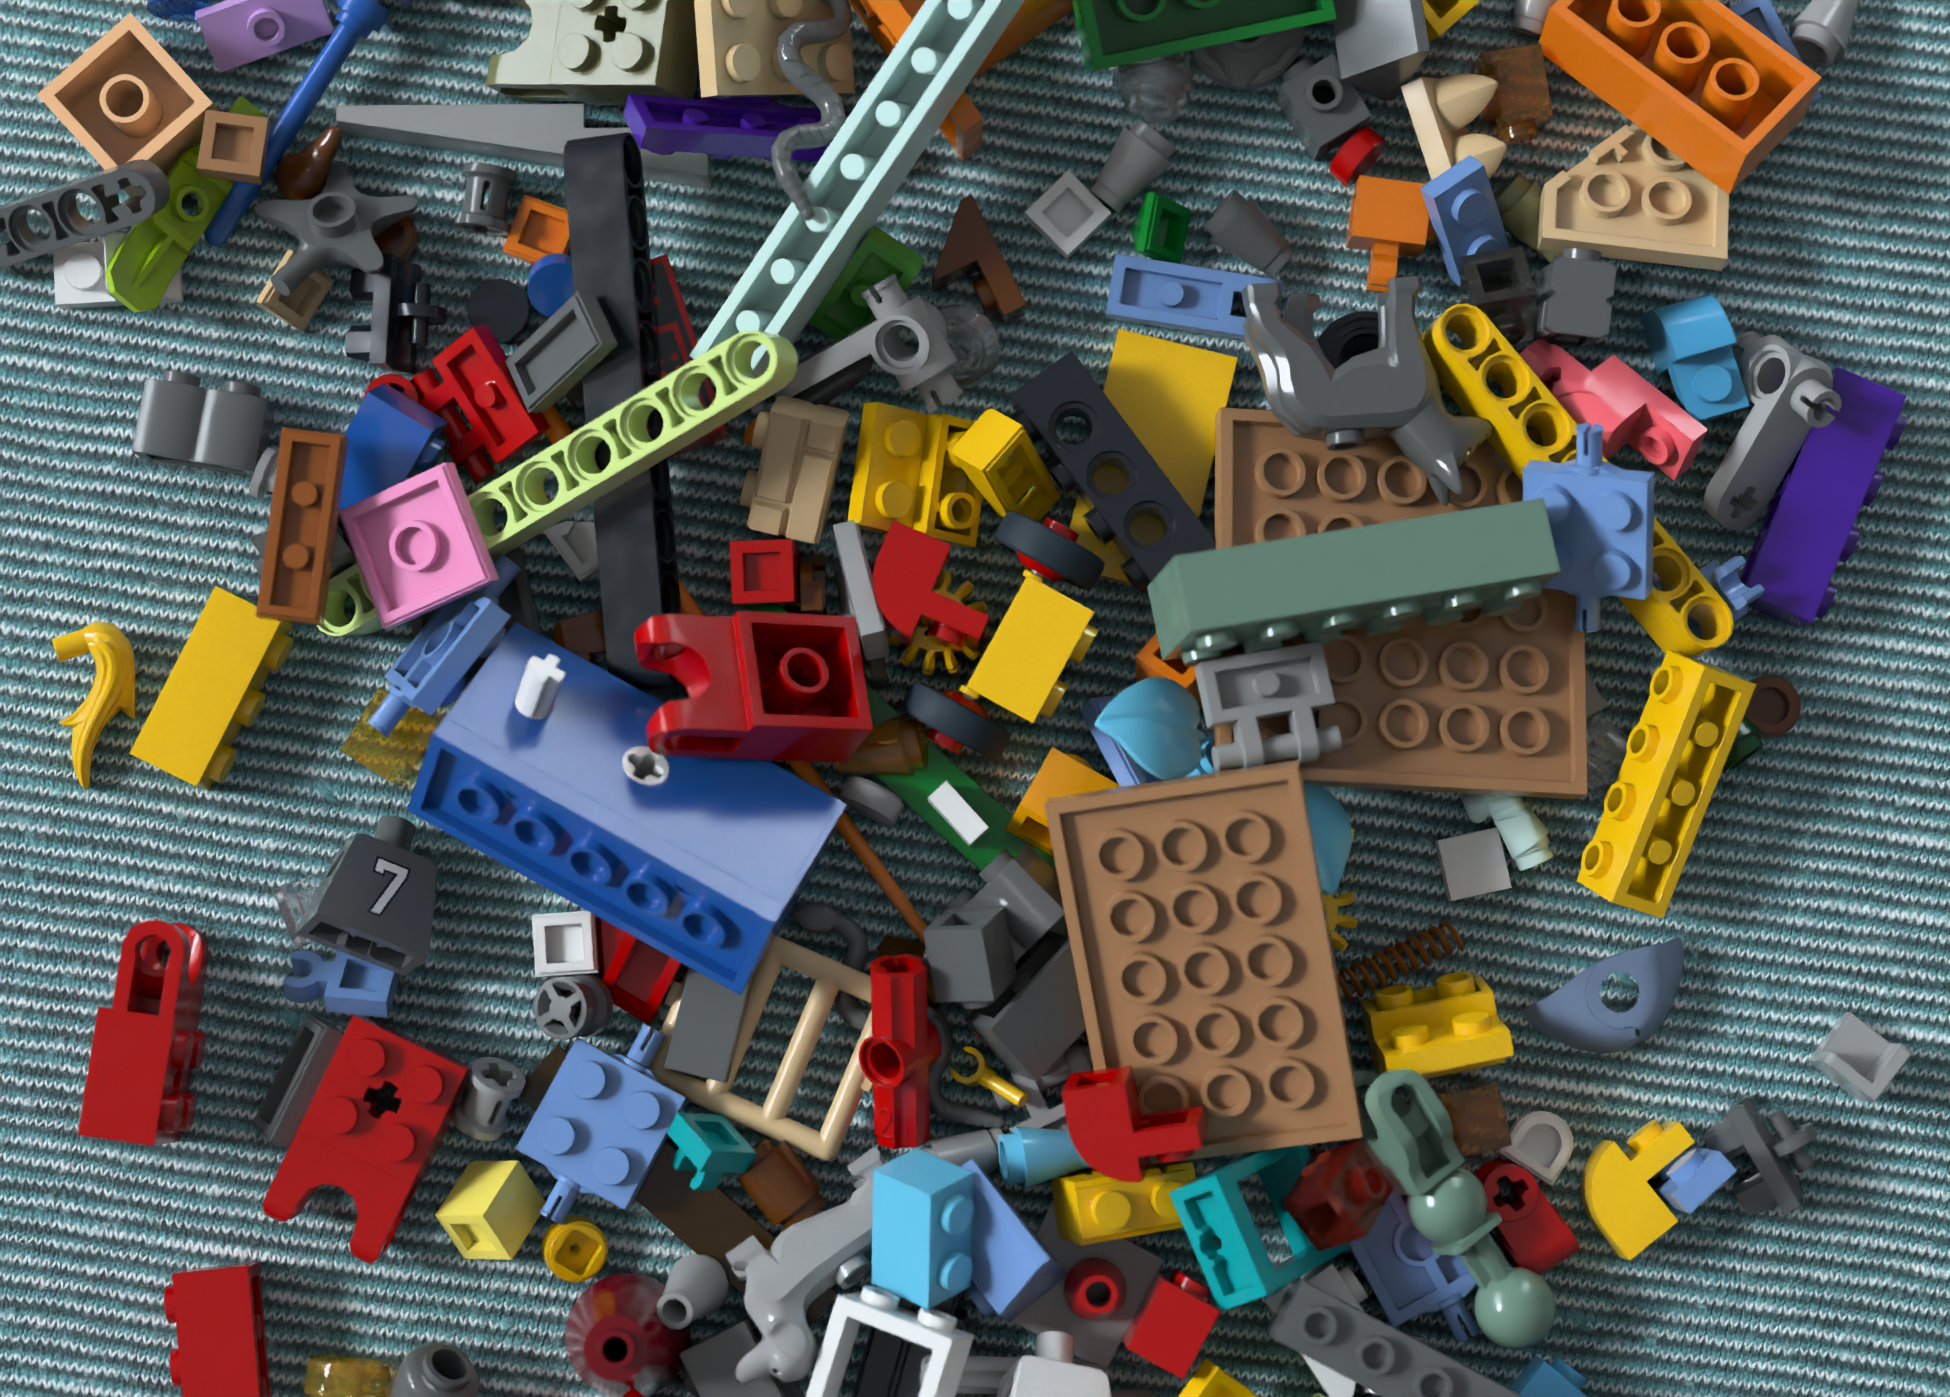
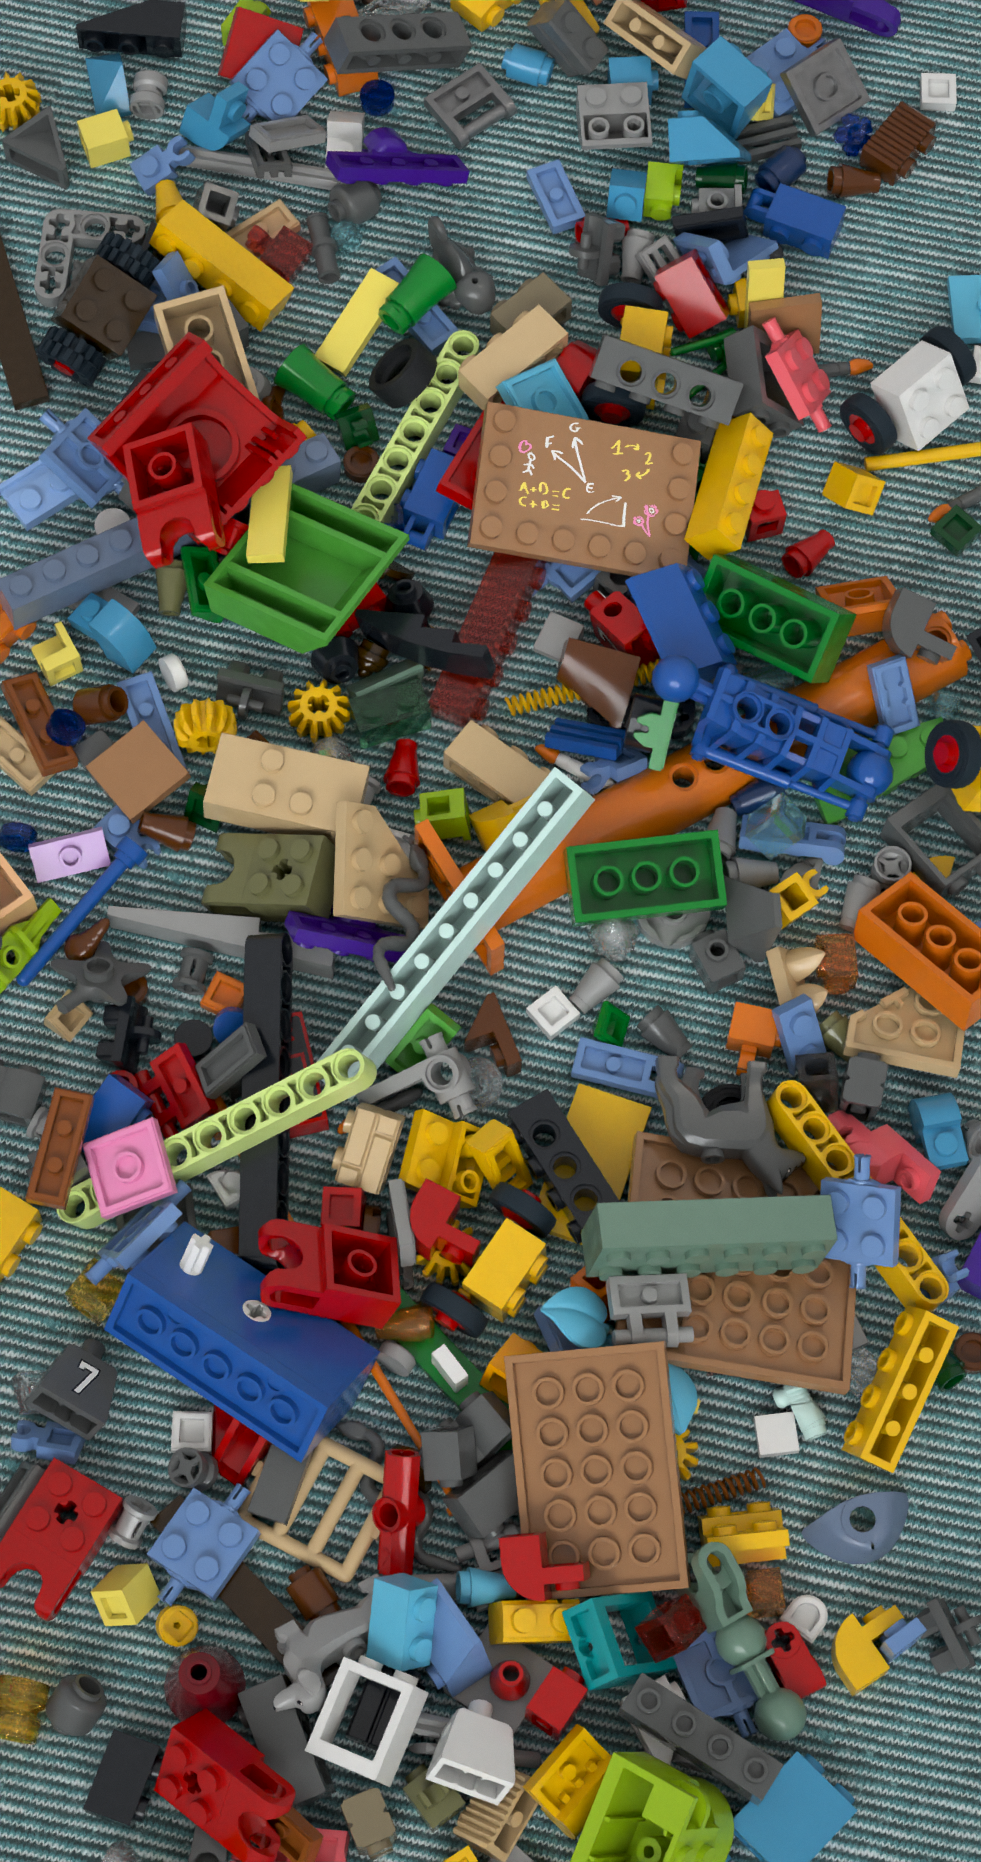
camera: 10 degrees right, 15 degrees down
medium nougat tile [197,109,271,185] -> none
light grey cone [657,1254,728,1329] -> none
teal tile [666,1112,757,1191] -> none
yellow hand [950,1047,1028,1108] -> none
red tile [1329,126,1386,188] -> none

